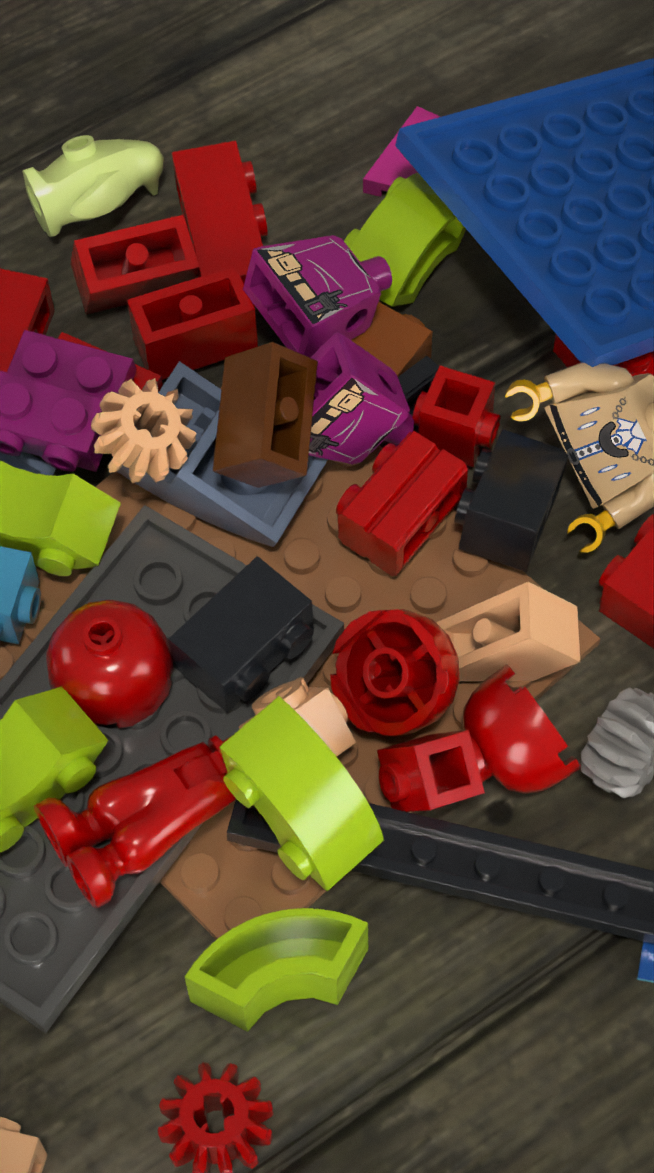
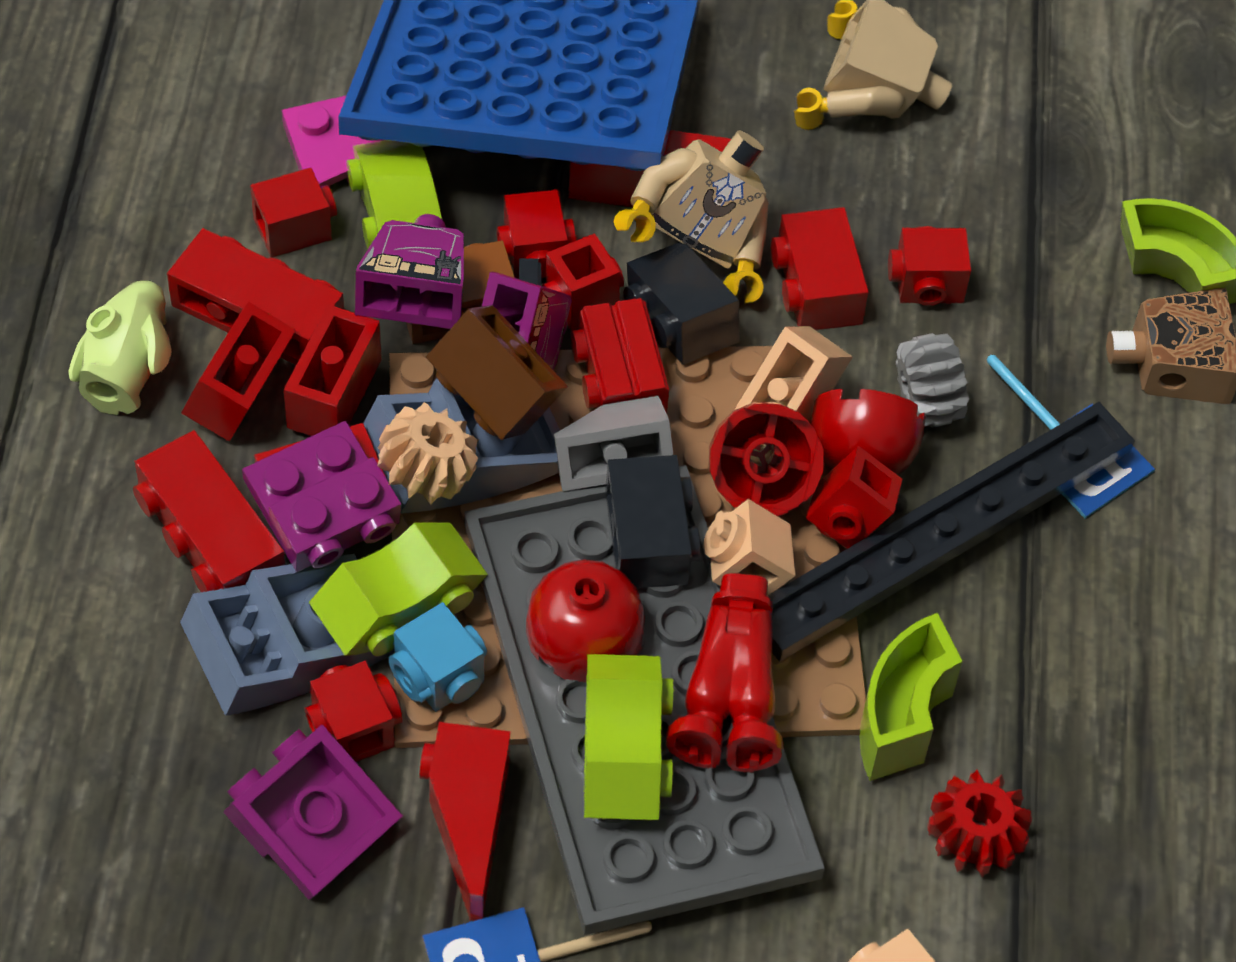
camera: 55 degrees left, 5 degrees down
lime brick [220,696,384,891] -> none
none -> red brick [250,167,337,257]
none -> red brick [497,190,576,278]
none -> light grey slope [554,396,673,491]

